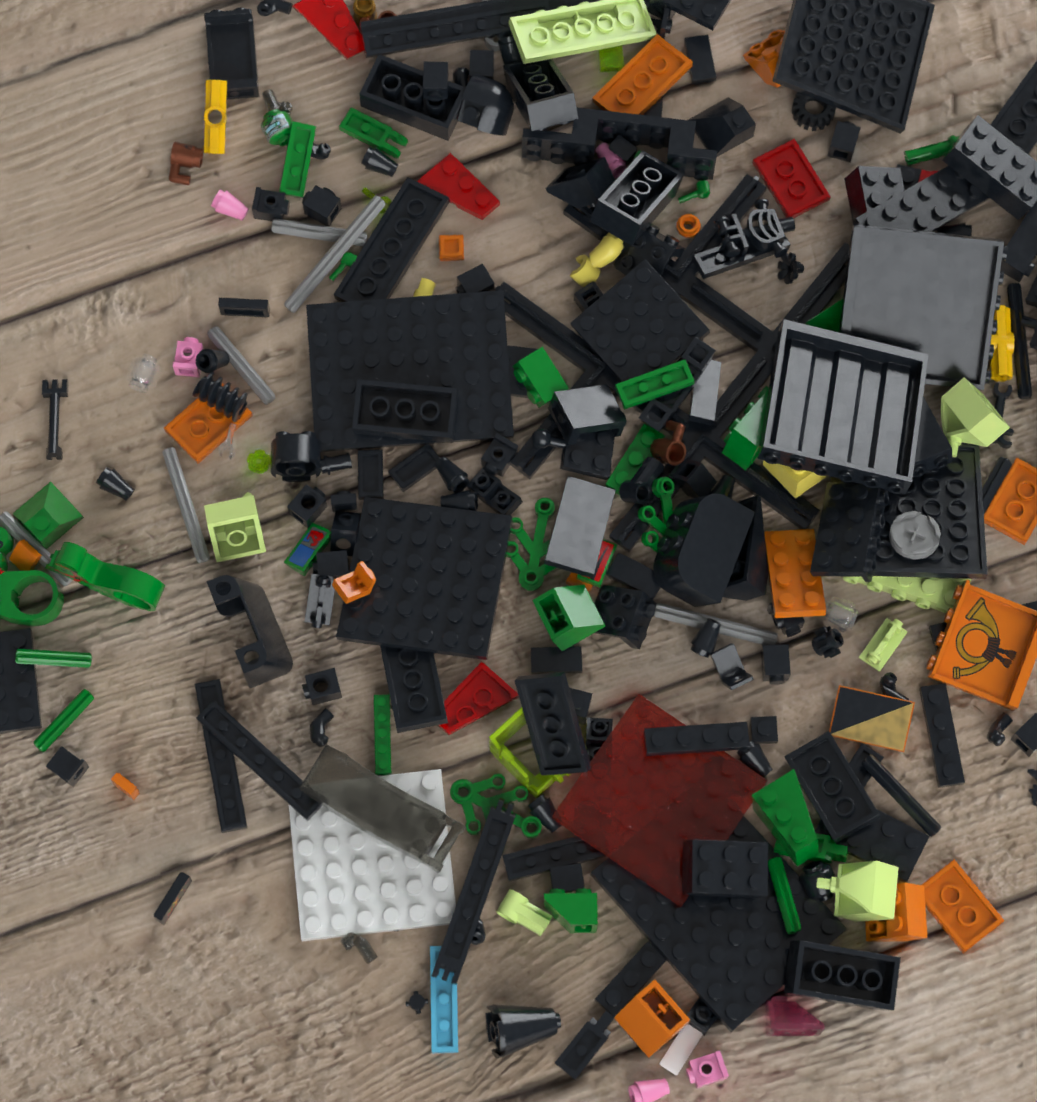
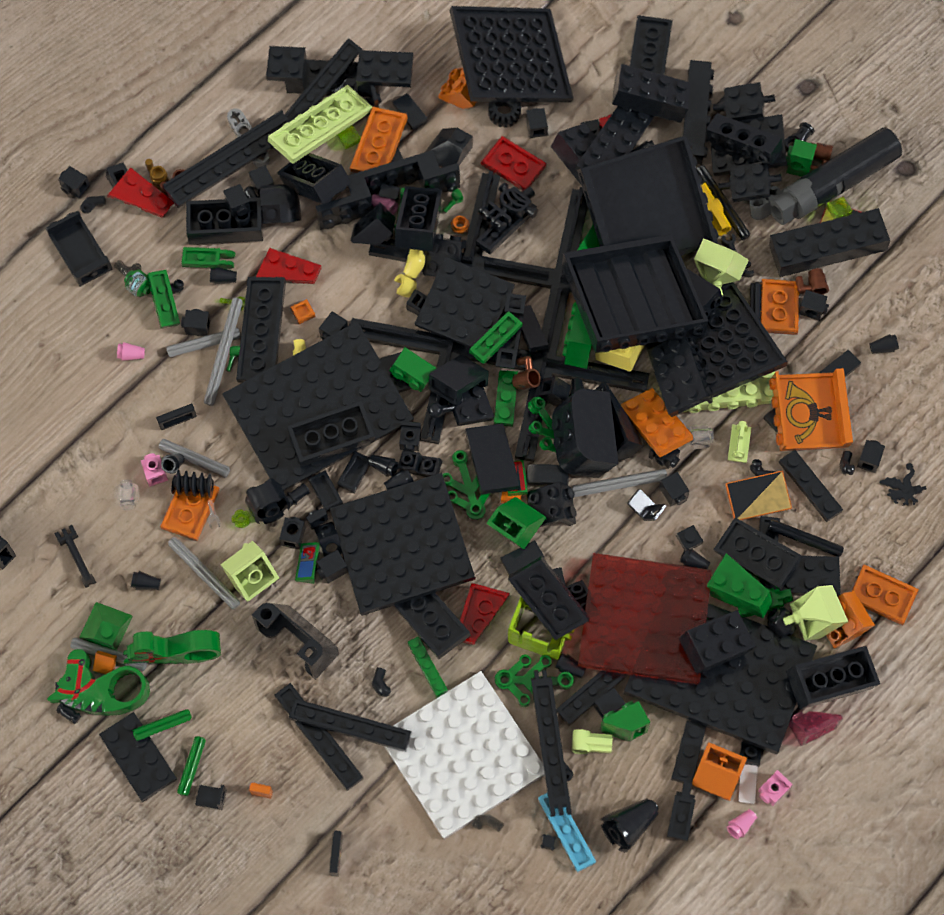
camera: 25 degrees left, 5 degrees down
copper piece [169,141,204,185] -> none
yellow piece [204,80,227,154] -> none
black brick [252,187,290,221] -> none
clear smoke windscreen [299,744,466,873] -> none
black brick [302,668,342,705] -> none
hinge [305,573,337,628] -> none
orange bracket [332,561,376,604] -> none
black brick [498,30,522,65] -> none
black piece [619,457,665,505] -> none
black plate [643,722,750,756] -> none
black cone [691,618,722,658] -> none
green axle [768,857,802,934] -> none
black plant [777,252,804,284] -> none
black gear [812,626,844,658] -> none
light grey tile [889,511,941,559] -> none
green pin [904,135,959,166] -> none

